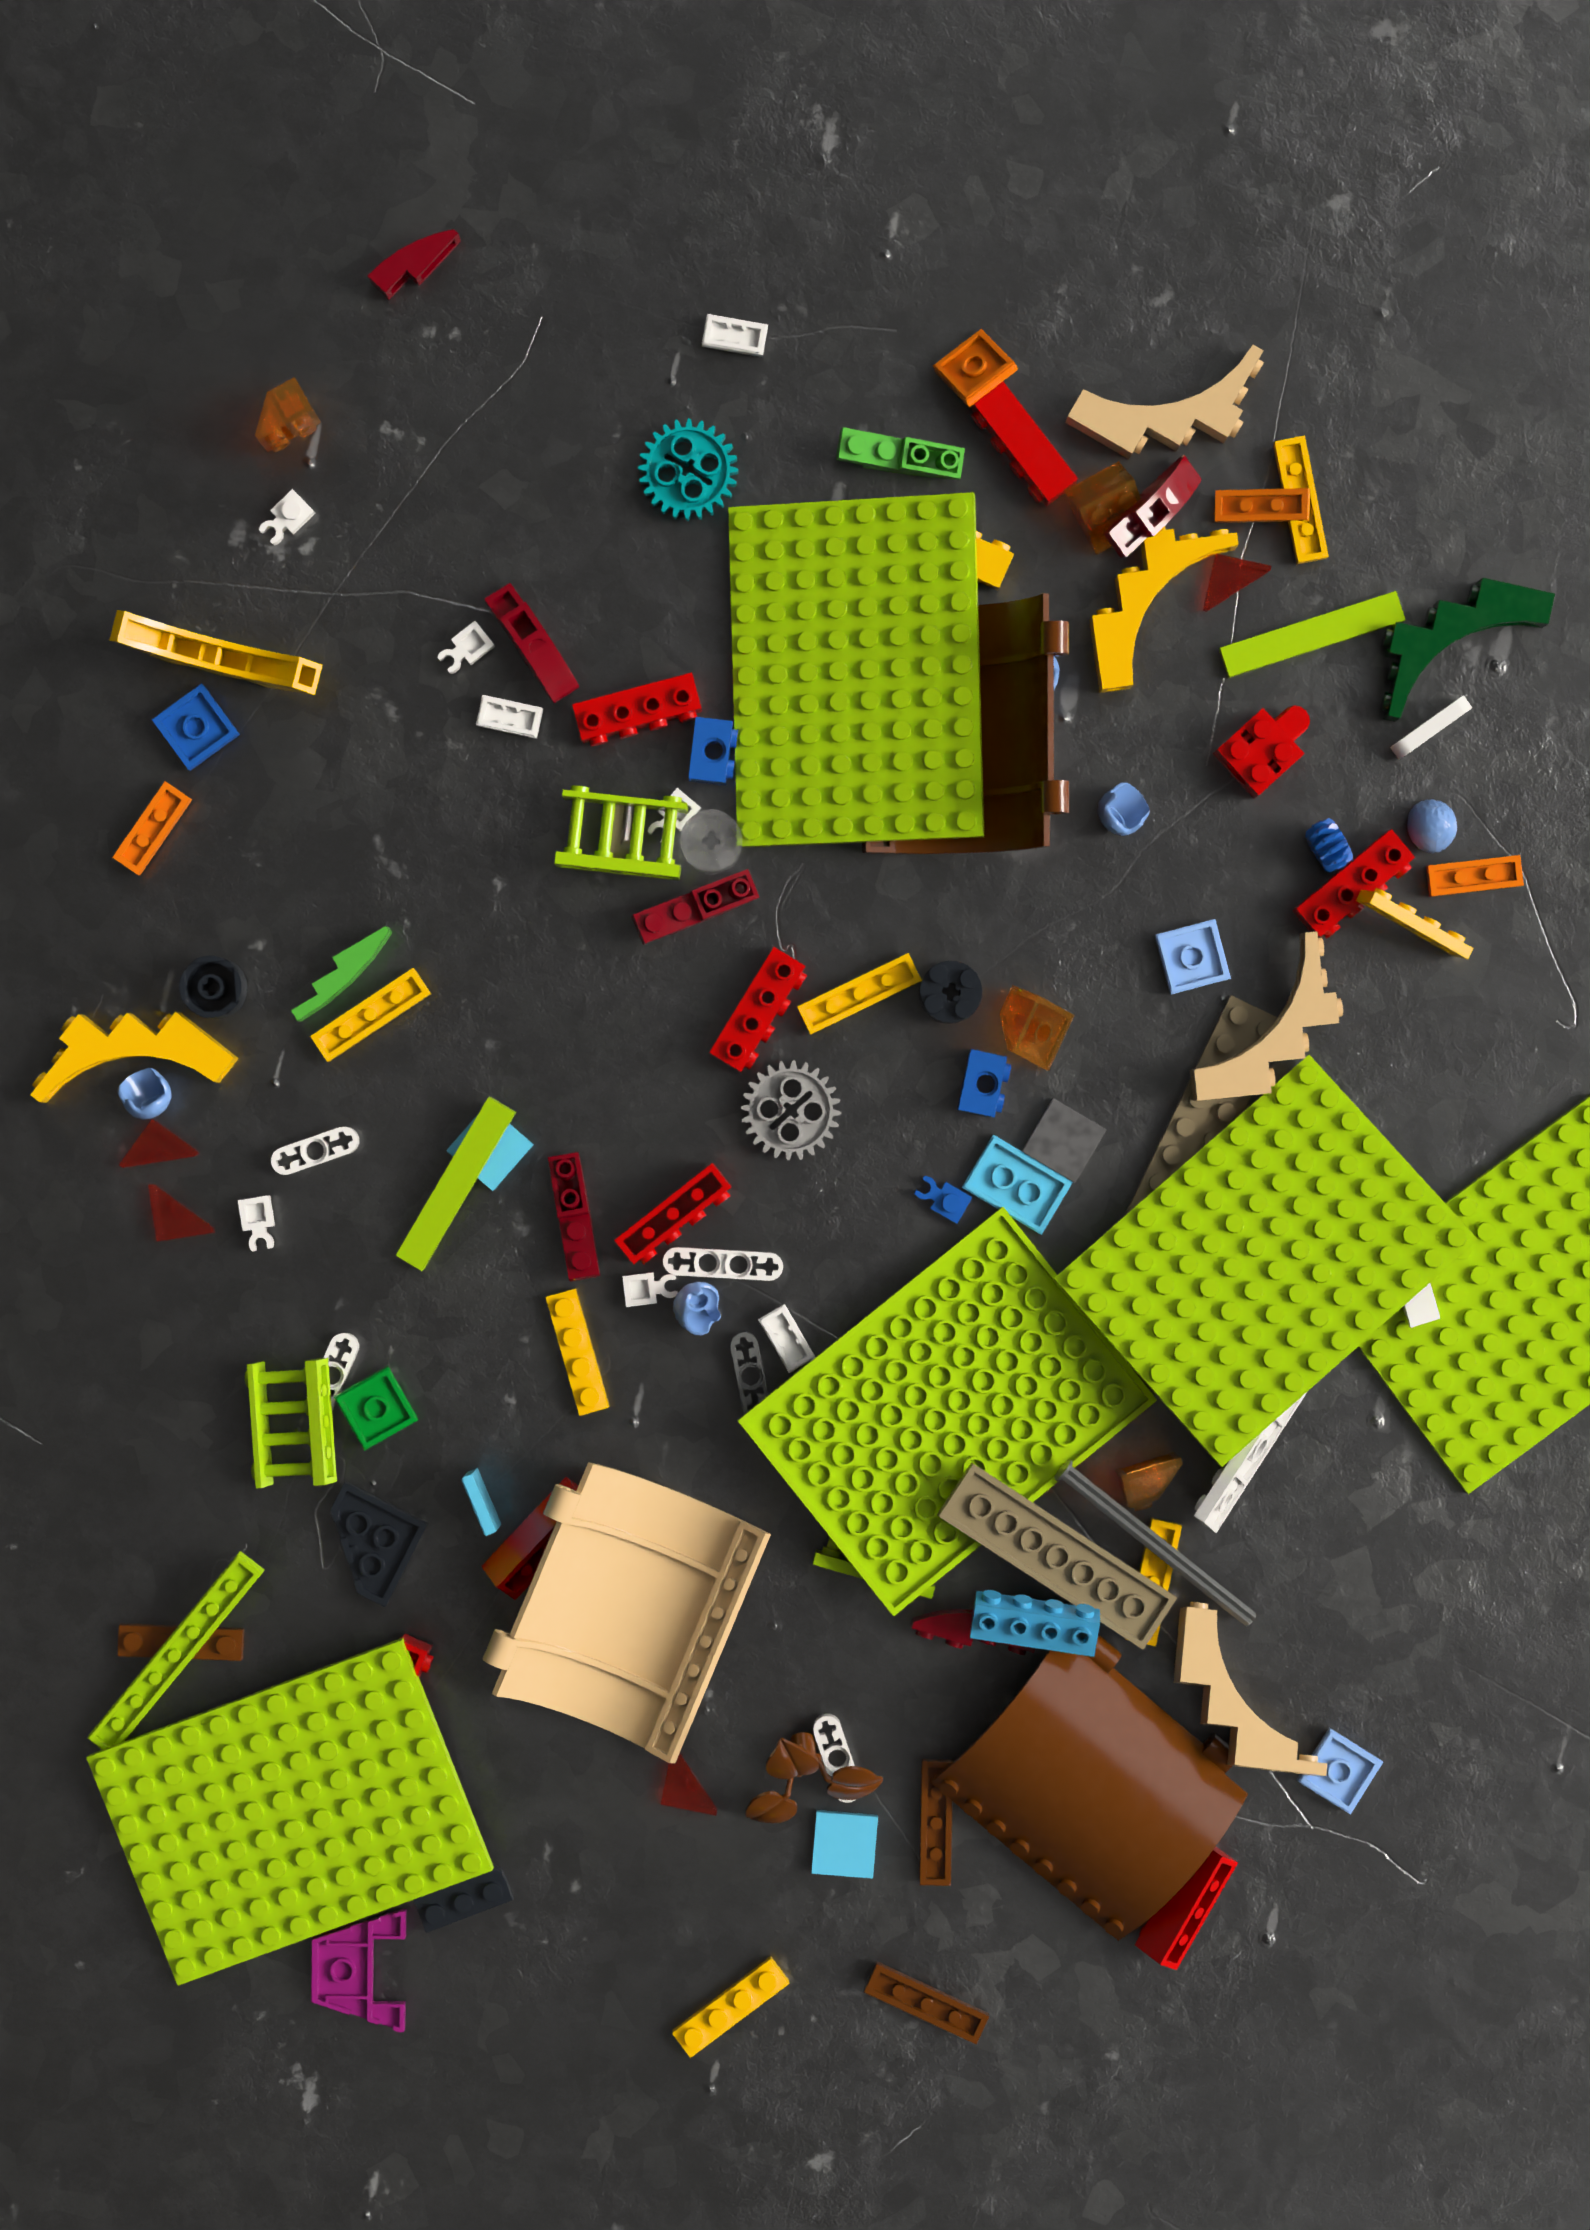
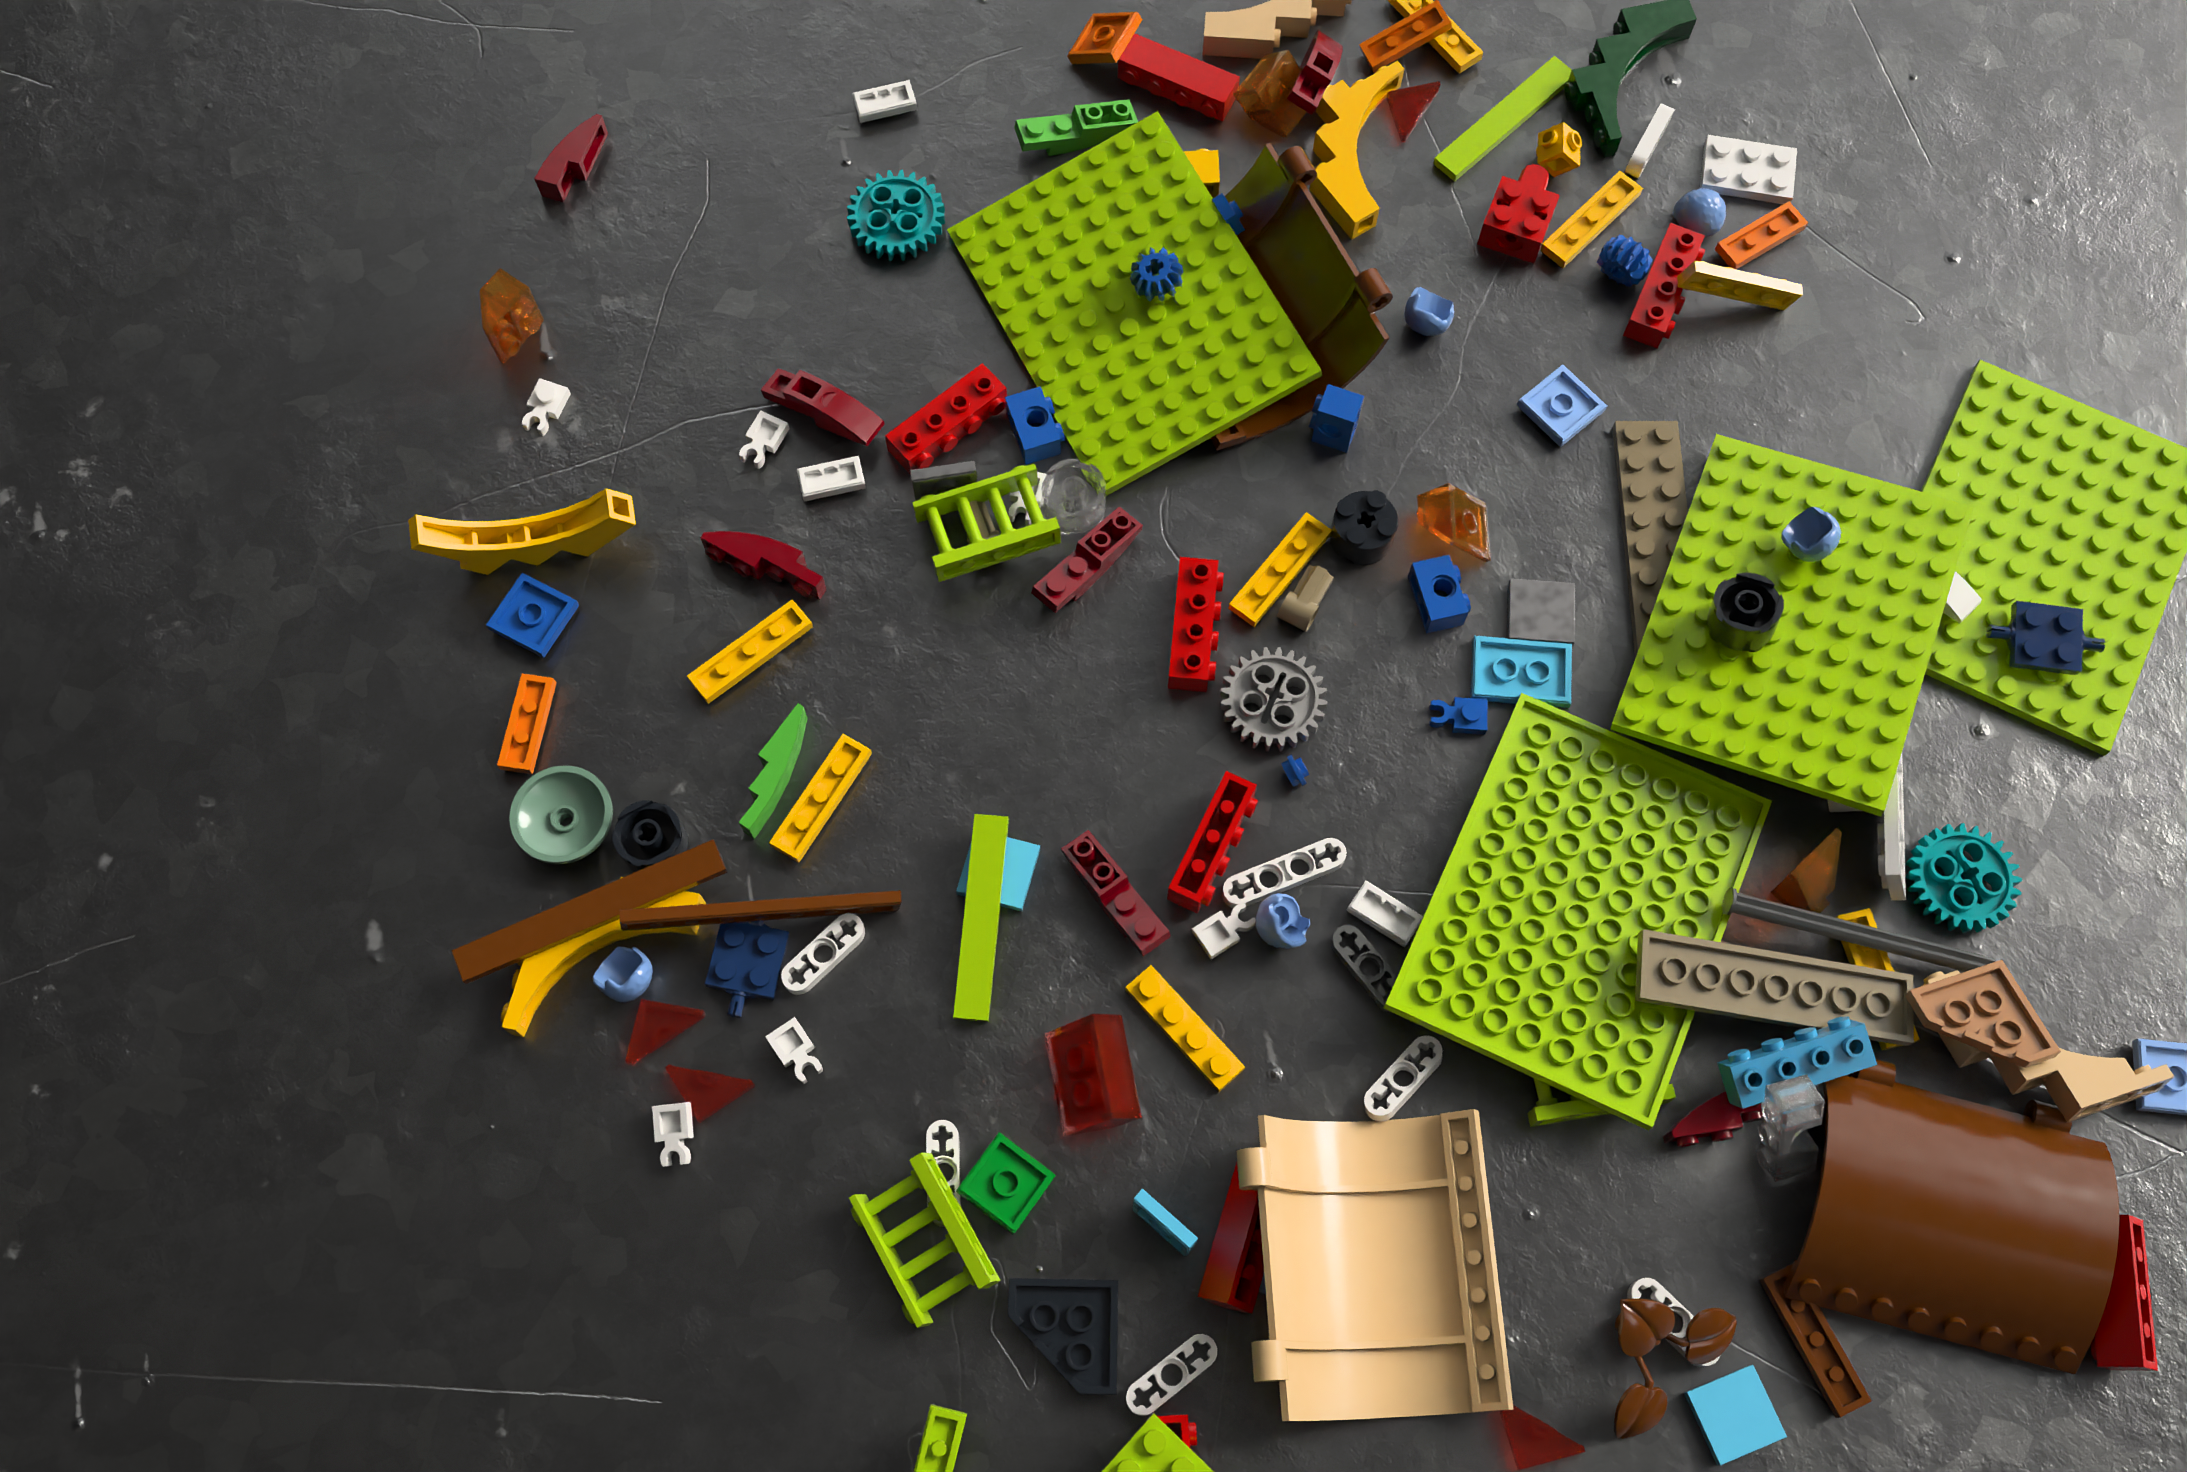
camera: 25 degrees left, 20 degrees down
tan arch [1190,931,1343,1101] -> none
none -> reddish brown tile [452,839,728,984]
none -> sand green dish [509,766,613,864]
none -> reddish brown tile [619,890,902,931]
none -> white plate [652,1102,694,1167]
none -> yellow plate [687,599,813,704]
none -> dark red slope [700,531,827,600]
none -> dark blue plate [705,921,790,1018]
none -> flat silver tile [910,461,977,501]
none -> clear red slope [1044,1014,1142,1136]
none -> white beam [1126,1334,1217,1416]
none -> blue gear [1130,247,1183,302]
none -> blue plate [1212,193,1245,235]
none -> dark tan piece [1277,565,1334,632]
none -> blue plate [1281,754,1310,787]
none -> blue brick [1309,384,1364,453]
none -> white beam [1364,1036,1442,1122]
none -> yellow brick [1536,122,1582,177]
none -> yellow plate [1540,171,1643,268]
none -> white plate [1700,135,1797,204]
none -> brick [1707,573,1784,652]
none -> clear arch [1756,1074,1825,1182]
none -> medium blue hair [1781,507,1841,562]
none -> teal gear [1905,823,2022,933]
none -> medium nougat plate [1905,960,2061,1068]
none -> dark blue plate [1986,601,2105,675]

